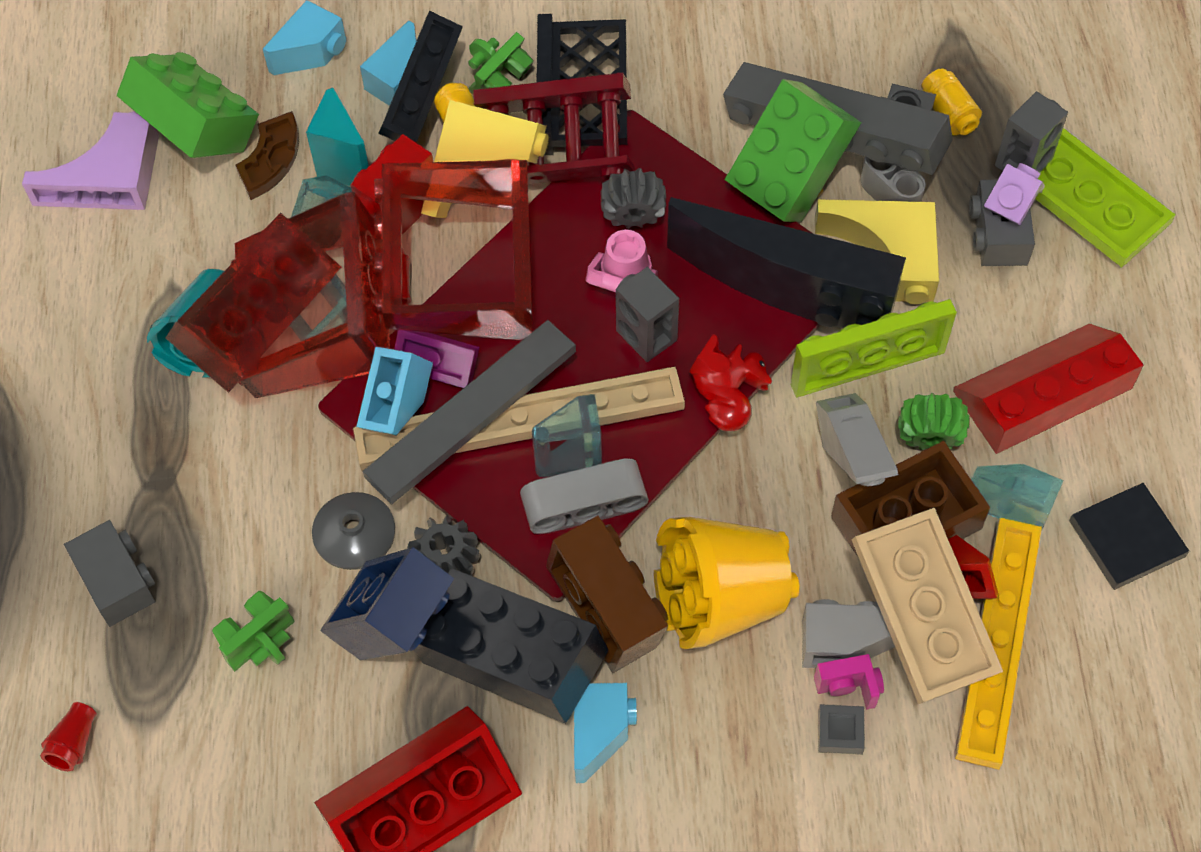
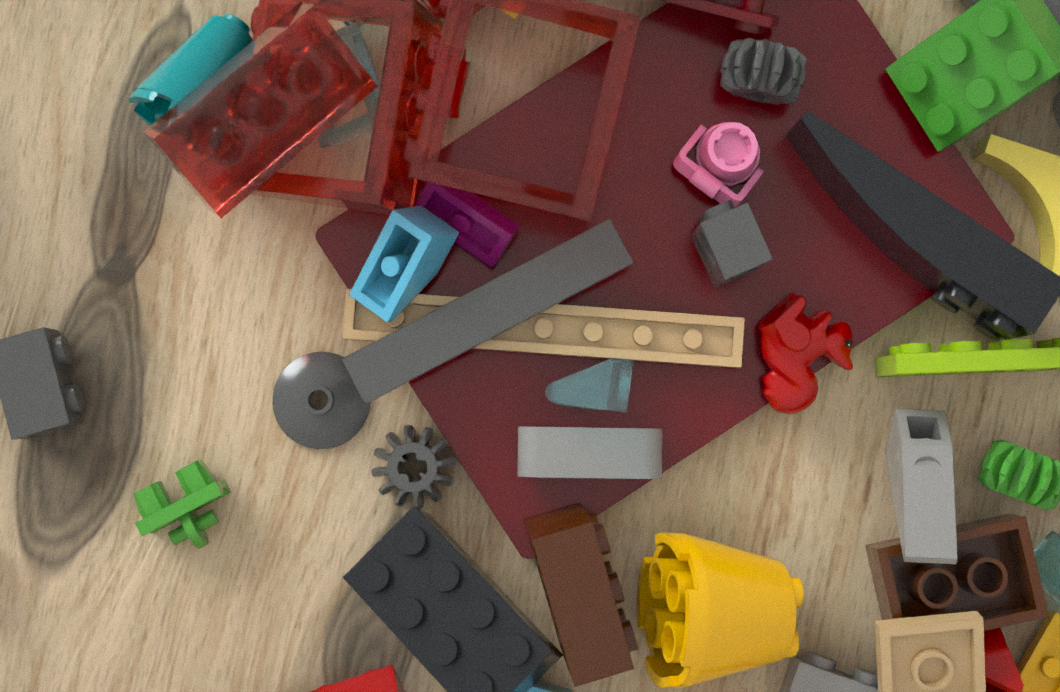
camera: 20 degrees right, 25 degrees up
dark blue brick [320,547,454,661] -> none

